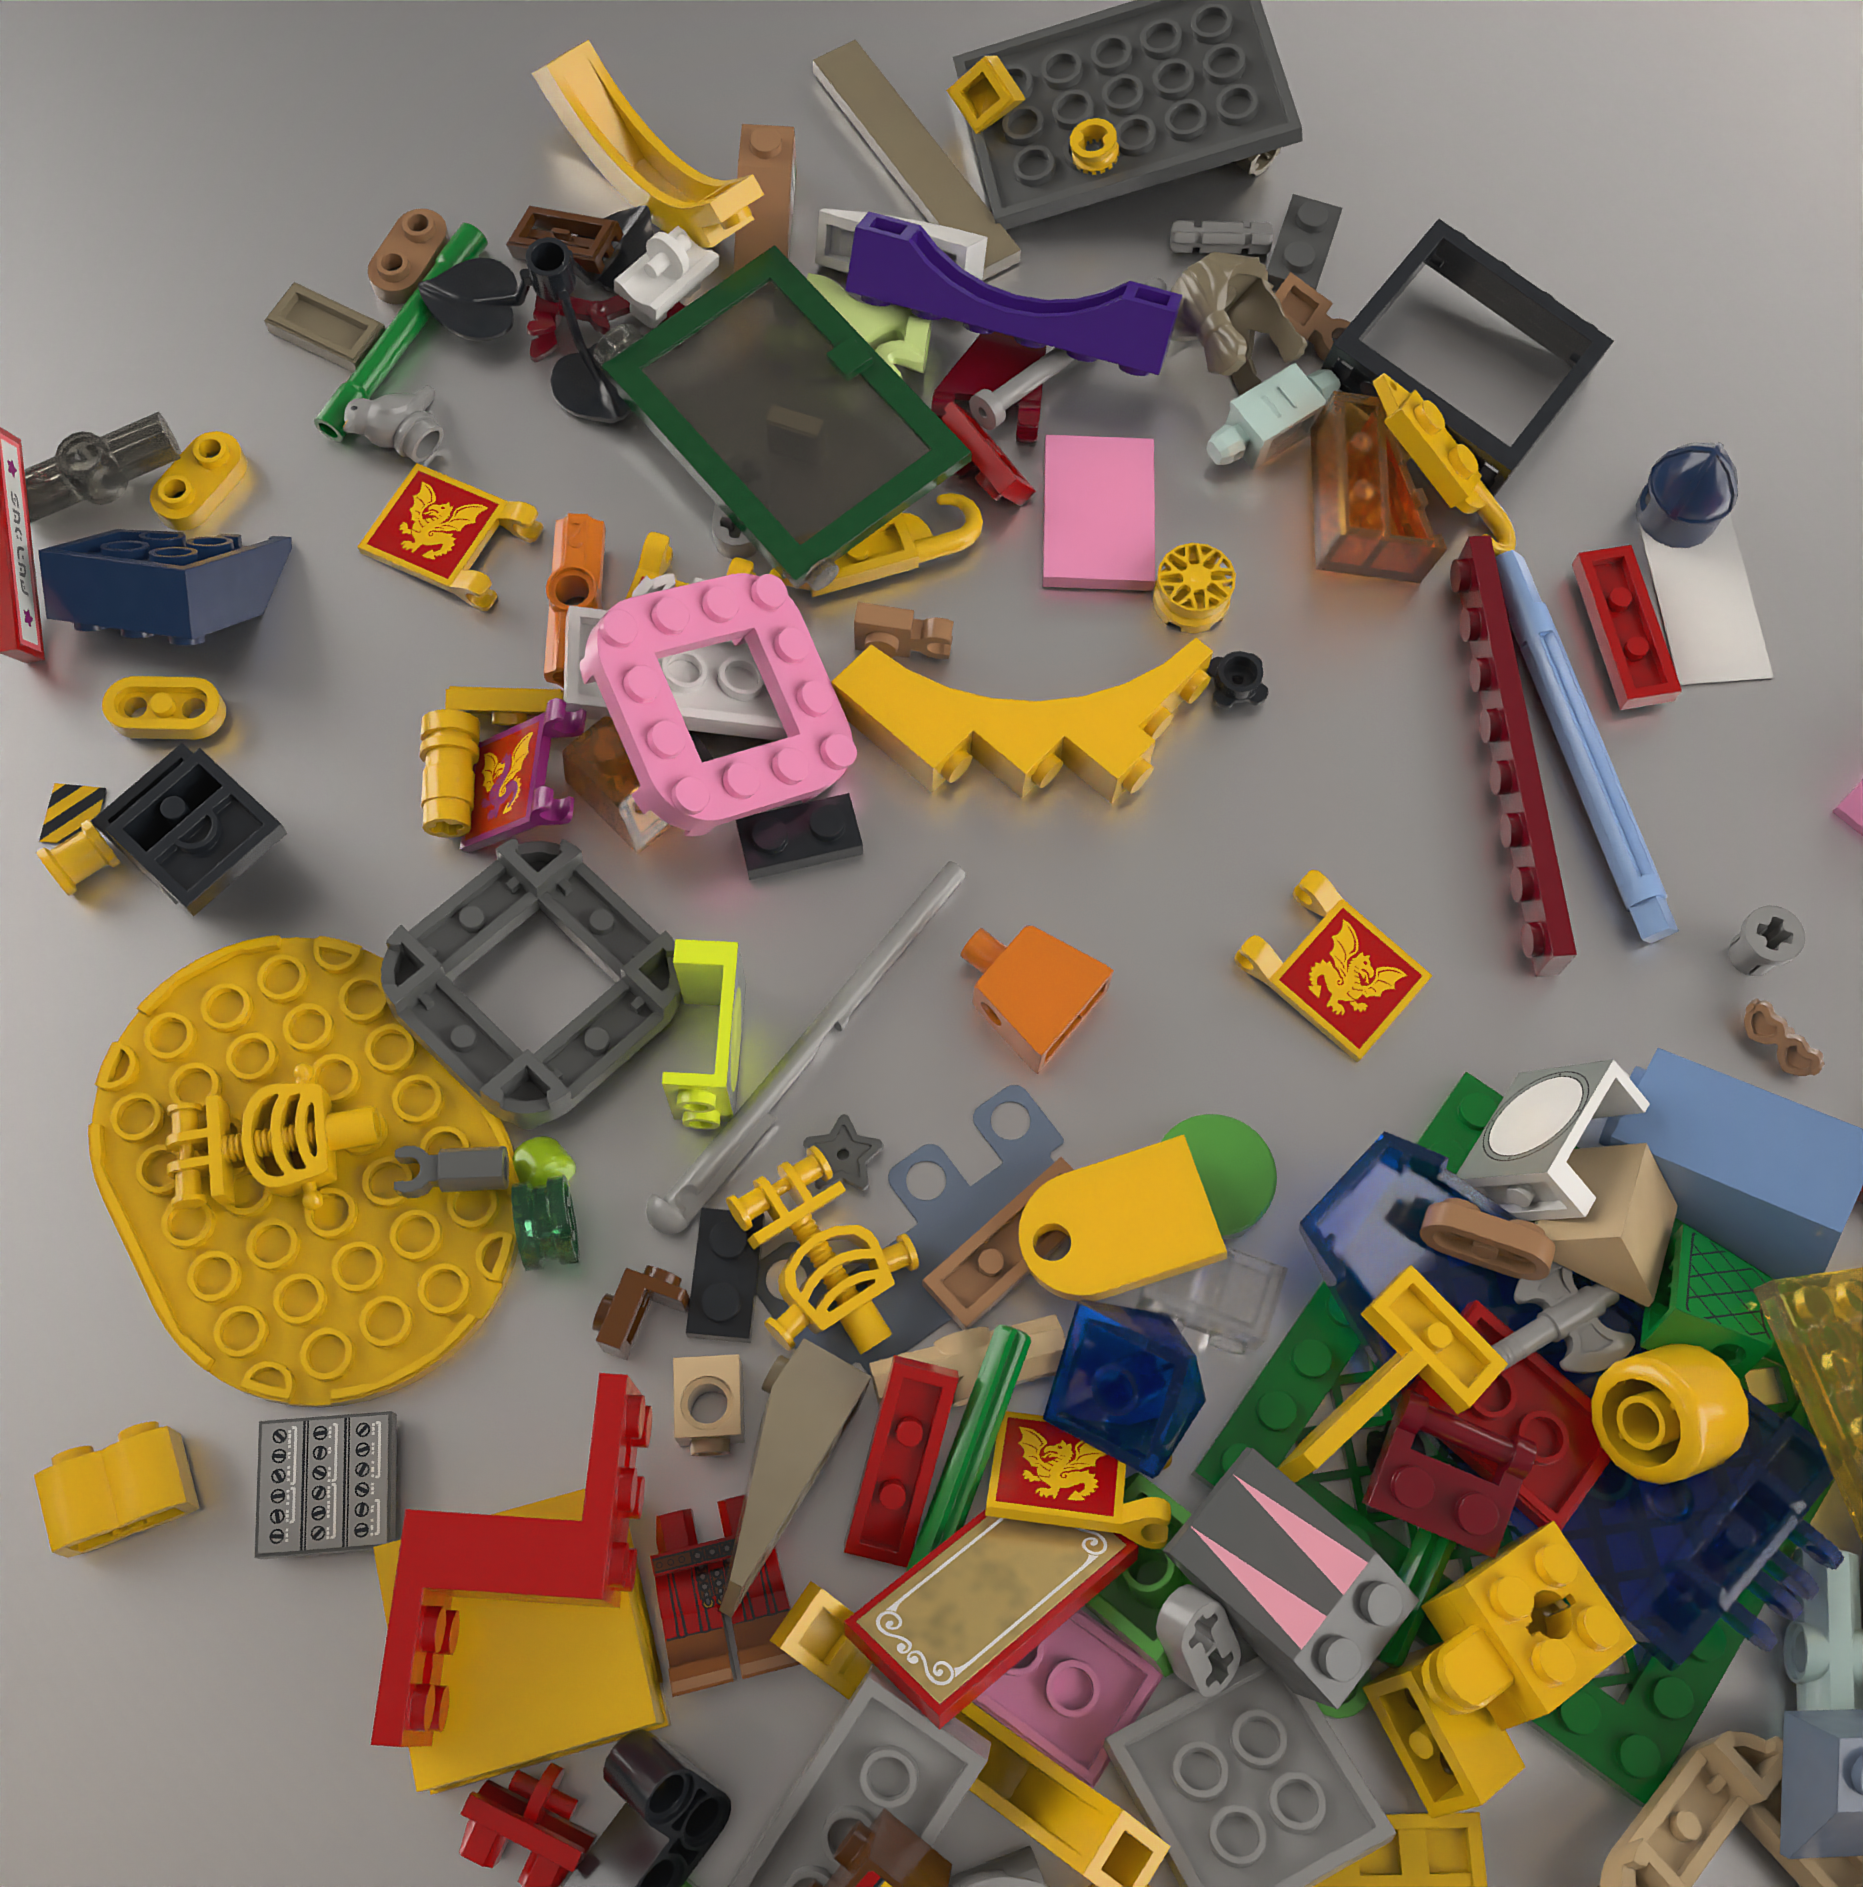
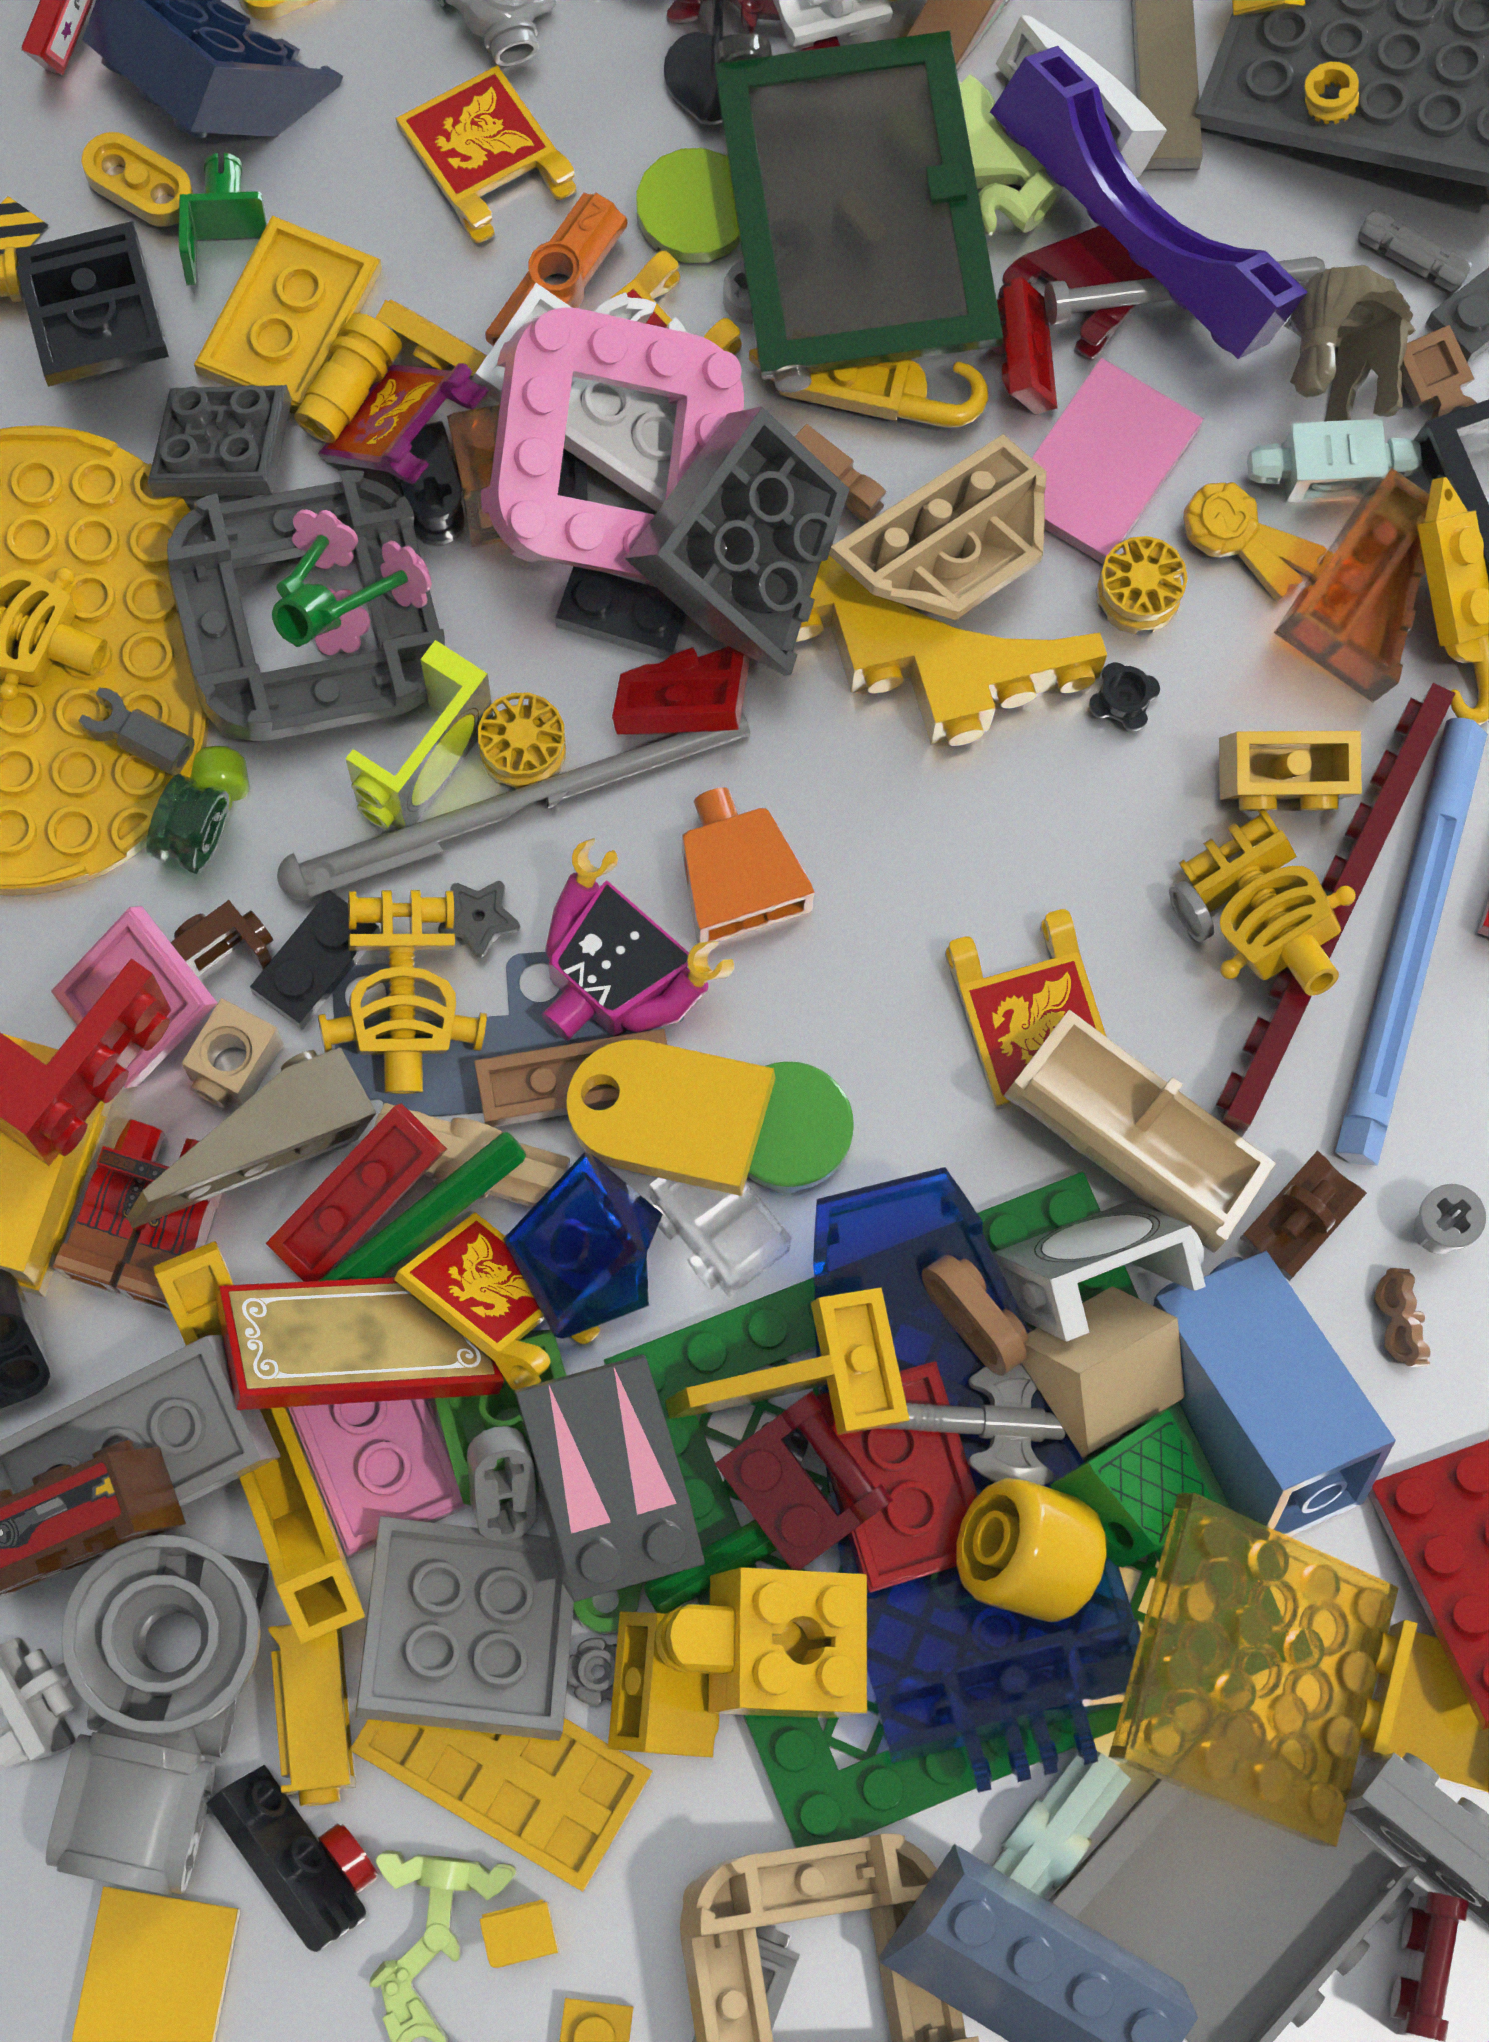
camera: 30 degrees right, 5 degrees up
none -> bright pink tile [51,906,218,1088]
none -> dark grey tile [148,385,292,497]
none -> green bracket [179,153,267,286]
none -> yellow tile [194,216,382,414]
none -> plant [272,509,432,655]
none -> black piece [392,420,465,546]
none -> yellow wheel [478,692,566,789]
none -> torso [541,838,734,1041]
none -> light grey plate [567,1638,617,1705]
none -> red wing [612,646,750,735]
none -> dark grey wedge [624,407,849,676]
none -> lime tile [636,148,740,263]
none -> tan wedge [829,434,1047,620]
none -> tan container [1004,1010,1276,1253]
none -> light grey piece [1169,881,1214,942]
none -> yellow torso [1179,809,1356,996]
none -> yellow piece [1183,482,1327,601]
none -> yellow brick [1219,731,1362,811]
none -> reddish brown hips [1240,1150,1367,1281]

